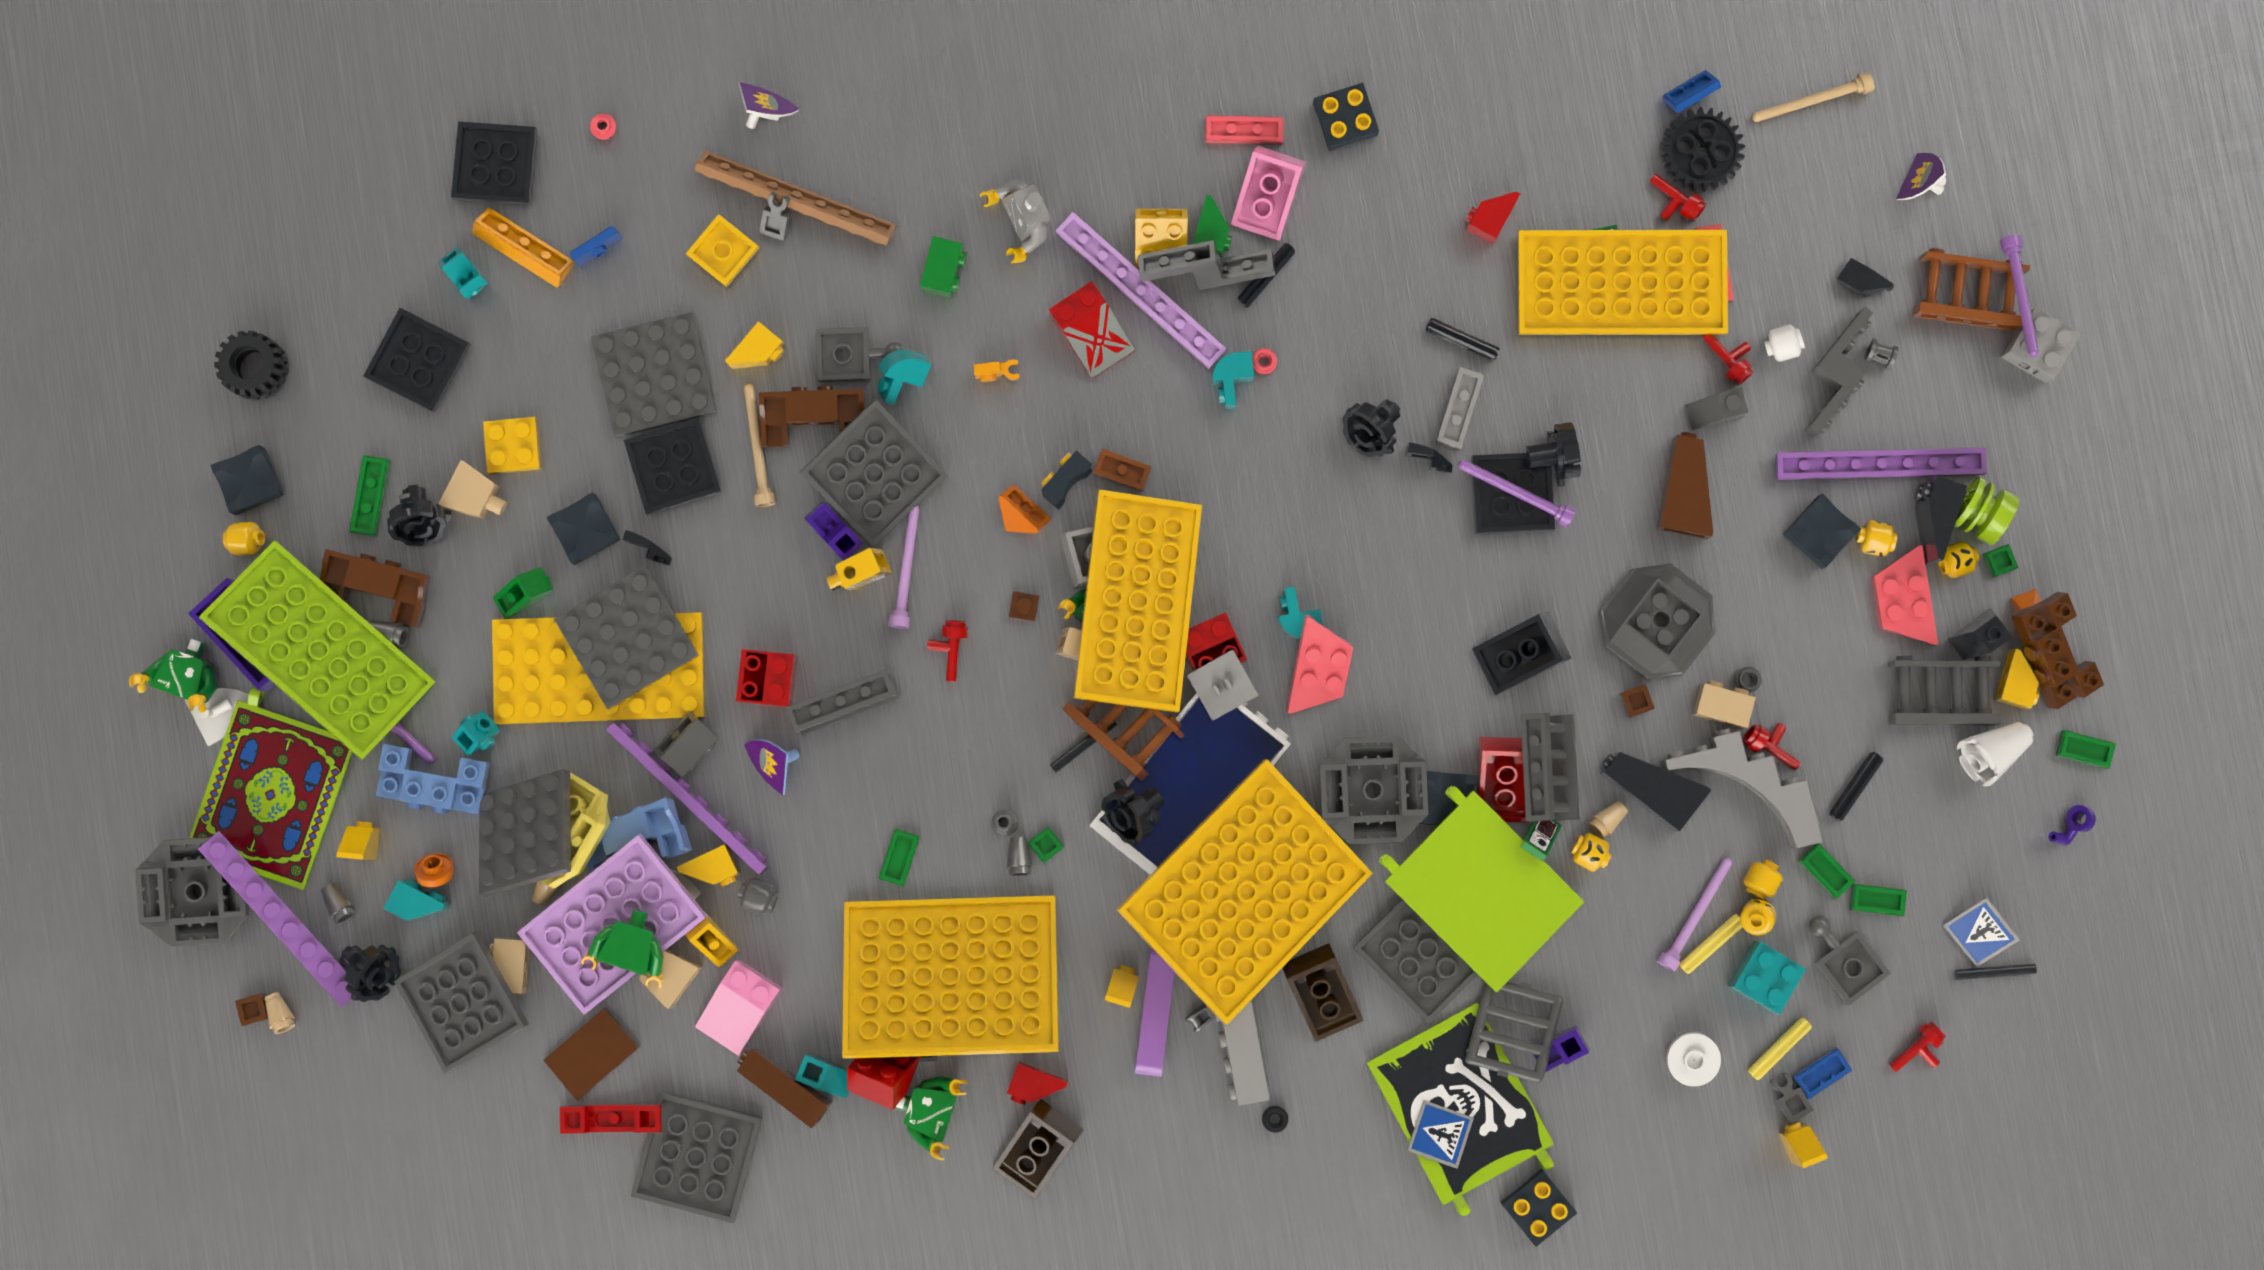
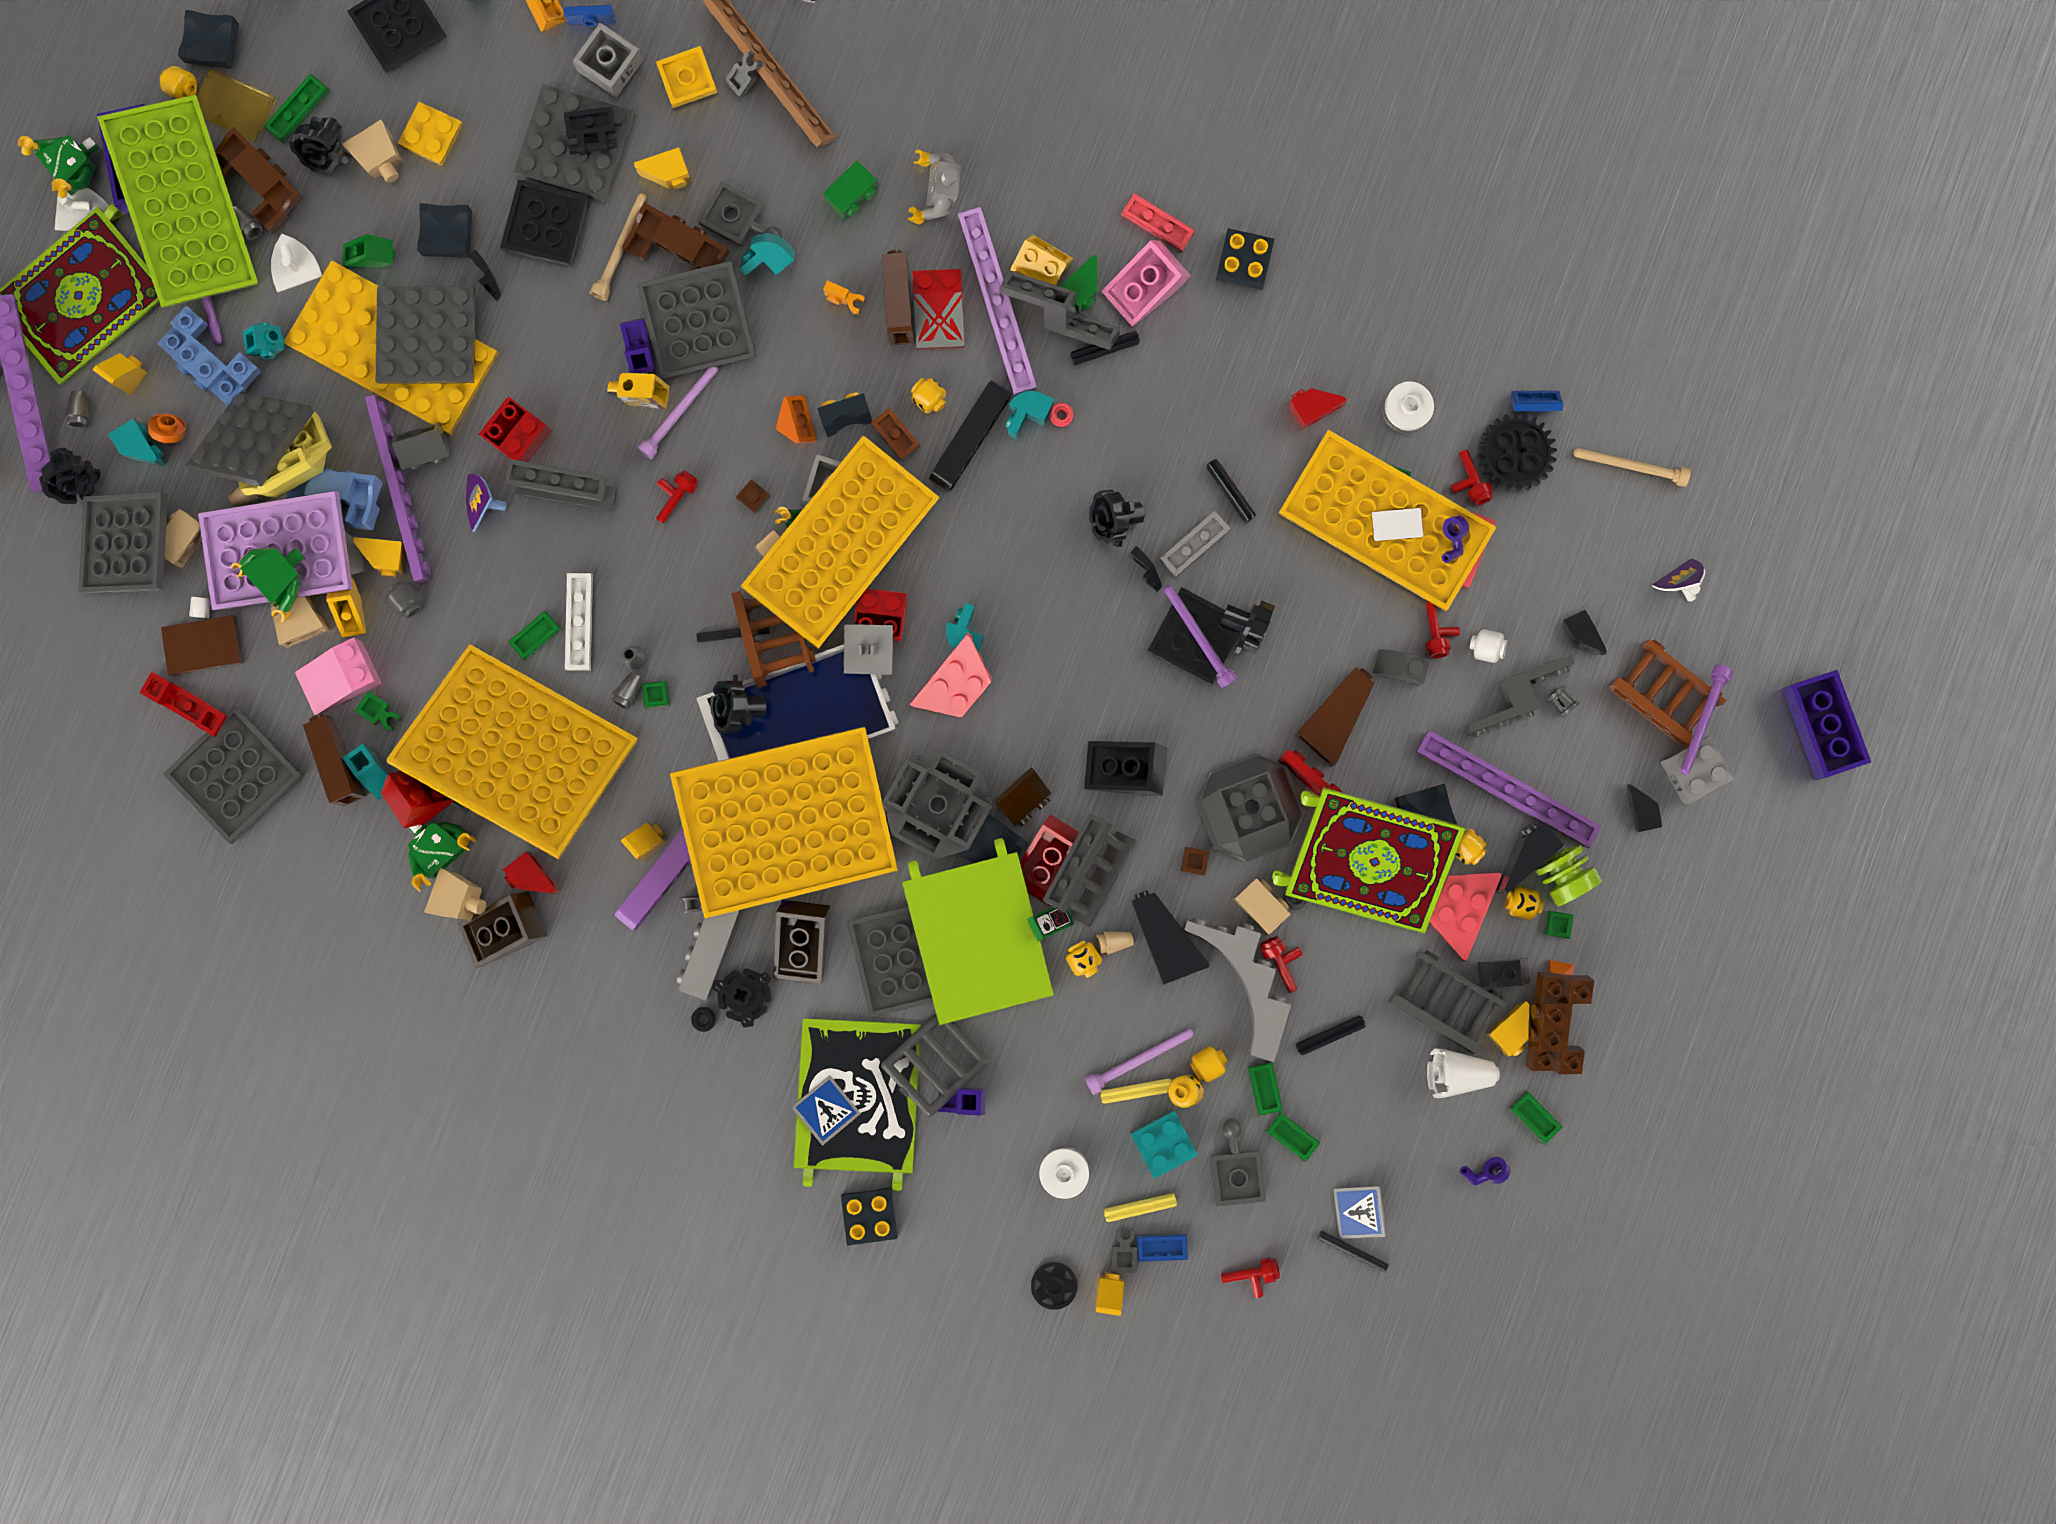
camera: 35 degrees right, 0 degrees up
none -> white hose [189,597,211,619]
none -> clear yellow piece [197,69,276,141]
none -> white shield [271,234,322,293]
none -> green plate [354,691,402,731]
none -> tan torso [424,868,486,921]
none -> black plate [564,106,618,156]
none -> white plate [565,573,593,671]
none -> light grey brick [572,23,644,98]
none -> black piece [712,968,773,1028]
none -> reddish brown slope [882,250,914,345]
none -> yellow head [911,378,947,414]
none -> black beam [929,380,1012,492]
none -> dark brown slope [994,767,1051,827]
none -> black wheel [1031,1262,1077,1310]
none -> flag [1272,787,1465,933]
none -> red plate [1277,749,1343,796]
none -> white sticker [1372,508,1423,541]
none -> white piece [1382,382,1434,433]
none -> dark purple plate [1442,515,1469,563]
none -> black slope [1627,784,1662,832]
none -> dark purple brick [1782,670,1872,780]

